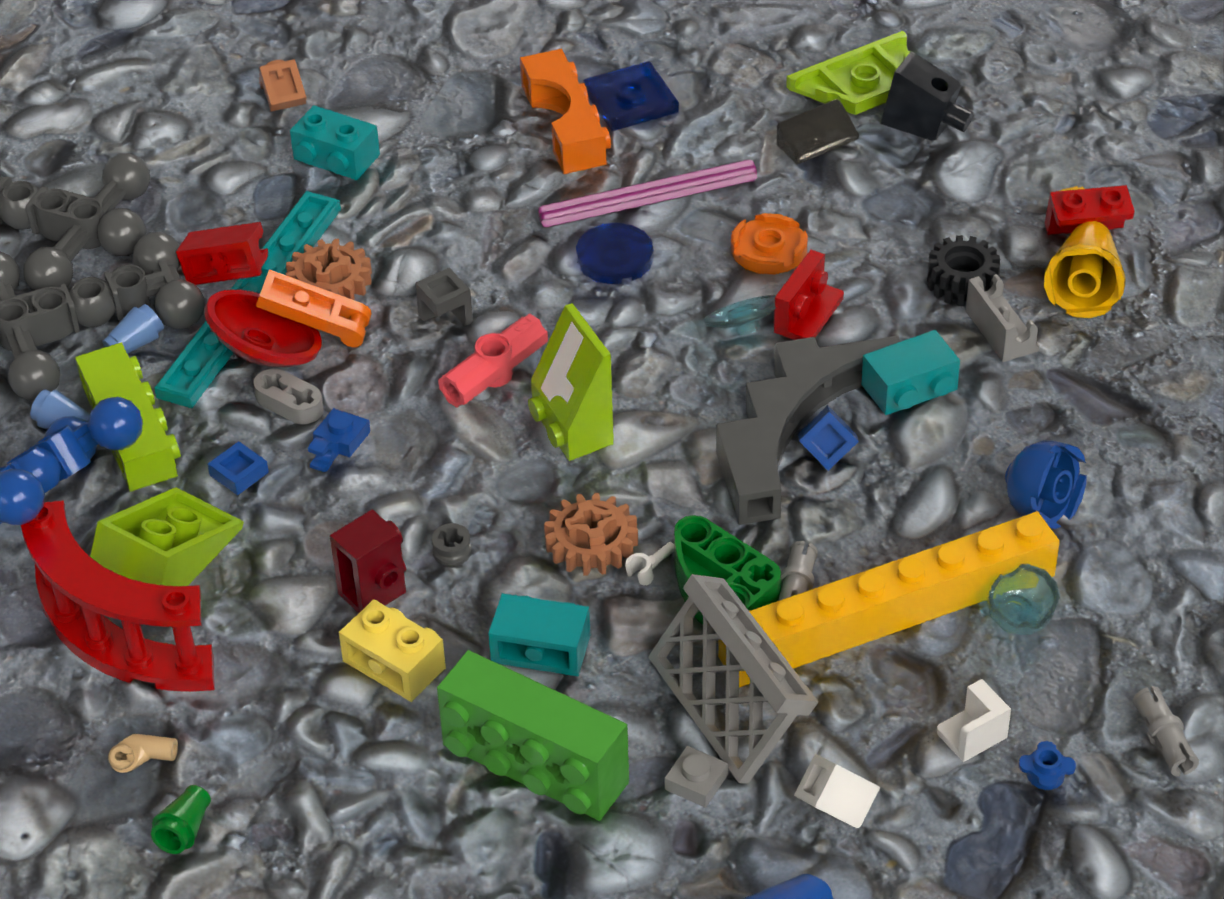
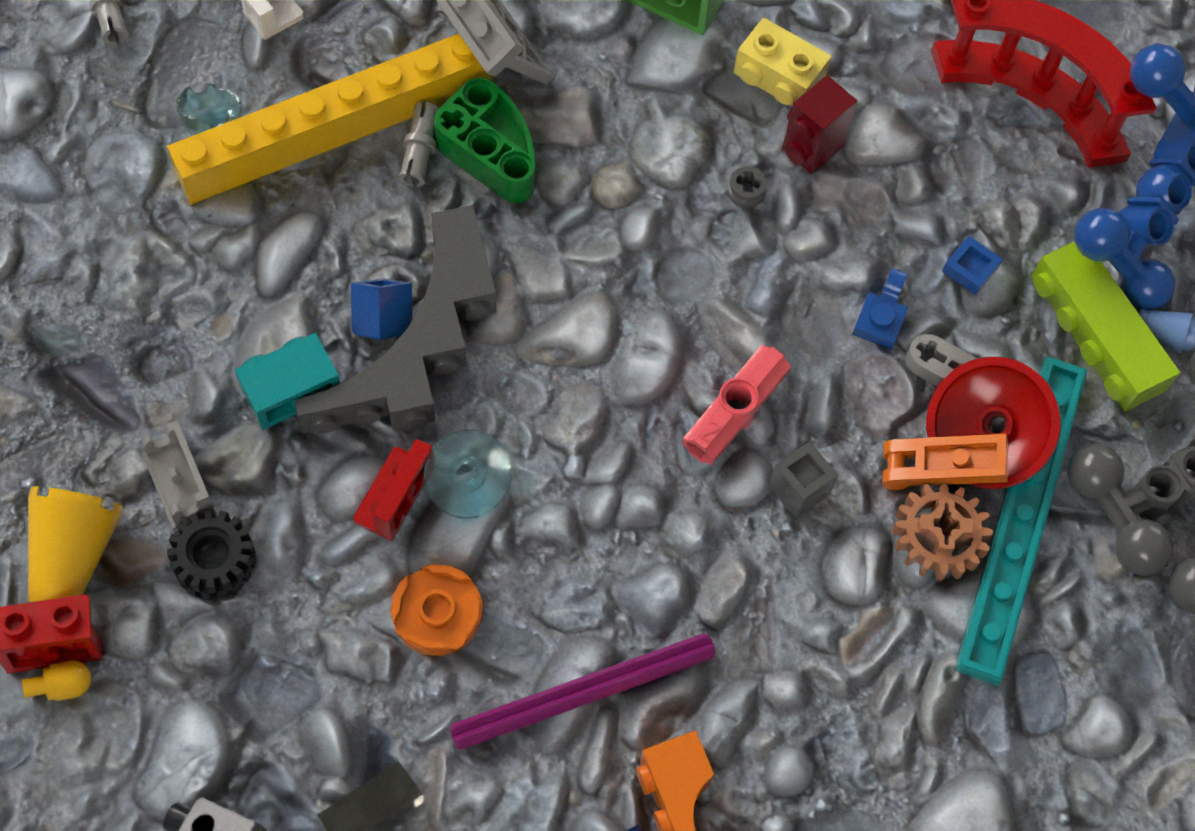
camera: 170 degrees right, 20 degrees up
lime slope [90,487,244,586] -> none
medium blue cone [102,304,164,354] -> none
red hinge [176,222,268,285] -> none
teal brick [290,105,380,180] -> none
teal brick [488,593,591,676] -> none
lime slope [528,303,614,461] -> none
nougat gear [544,493,638,576] -> none
clear blue tile [576,223,654,285] -> none
white hand [625,542,674,586] -> none
blue cylinder [1005,440,1087,529] -> none

